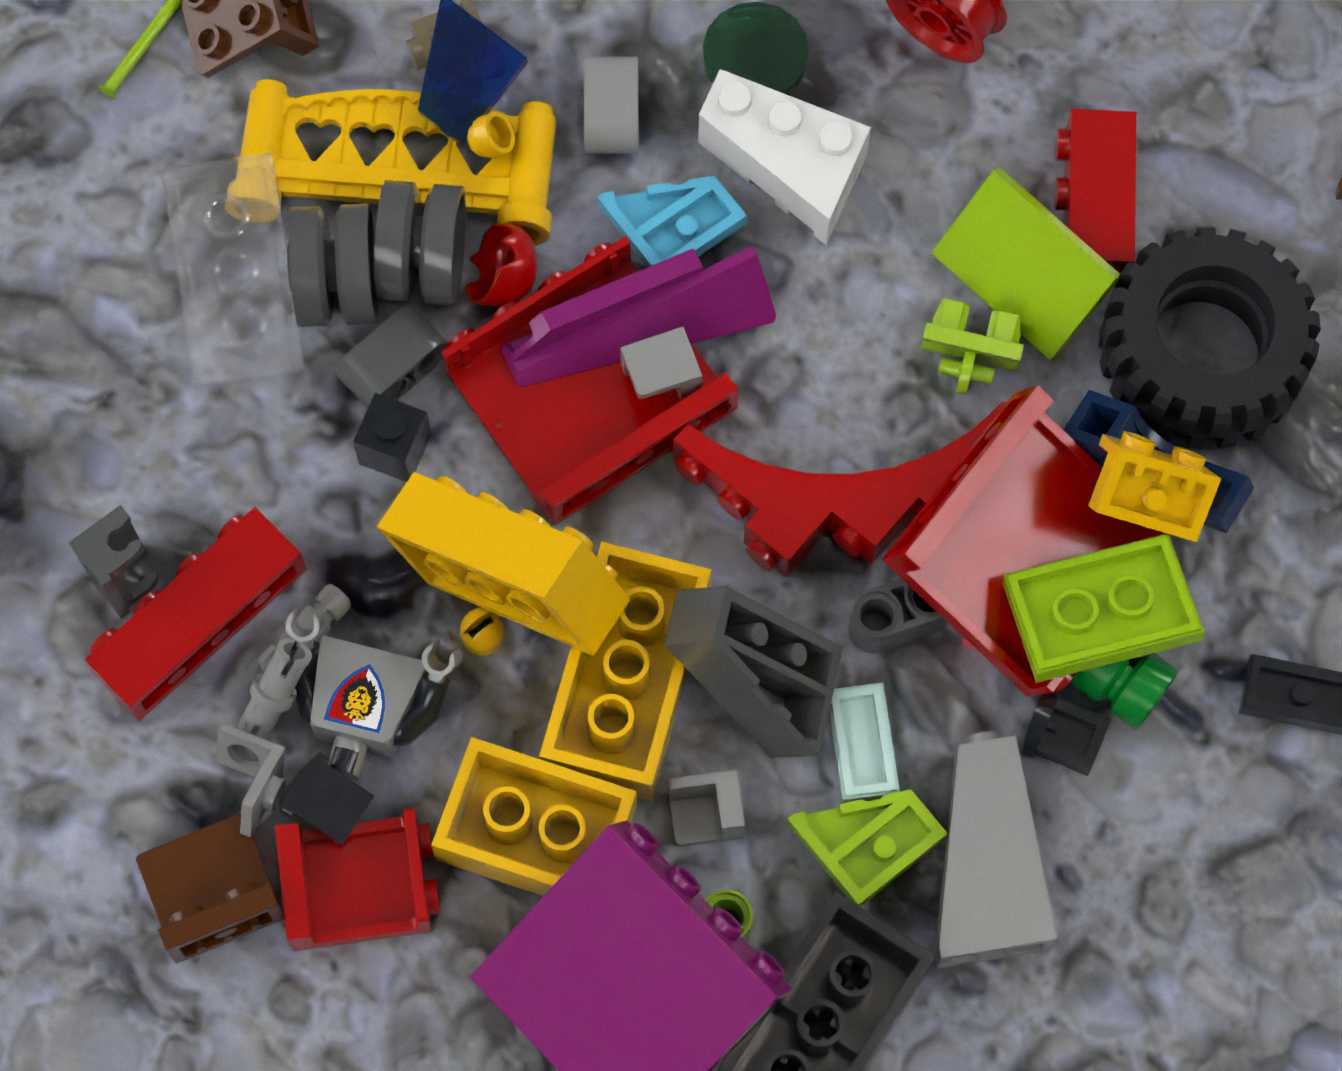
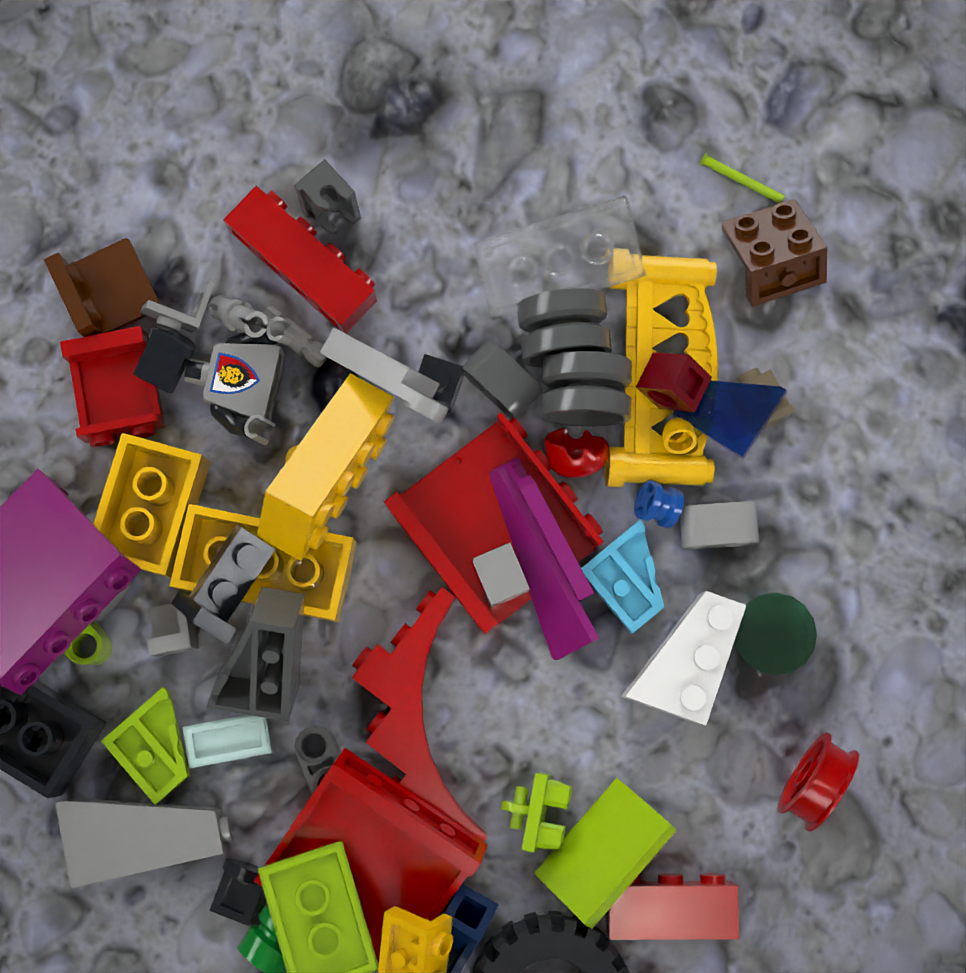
camera: 85 degrees right, 10 degrees up
none -> bracket [171,524,276,644]
none -> light grey piece [320,327,449,424]
none -> blue wheel [634,480,684,529]
none -> dark red brick [636,352,712,412]

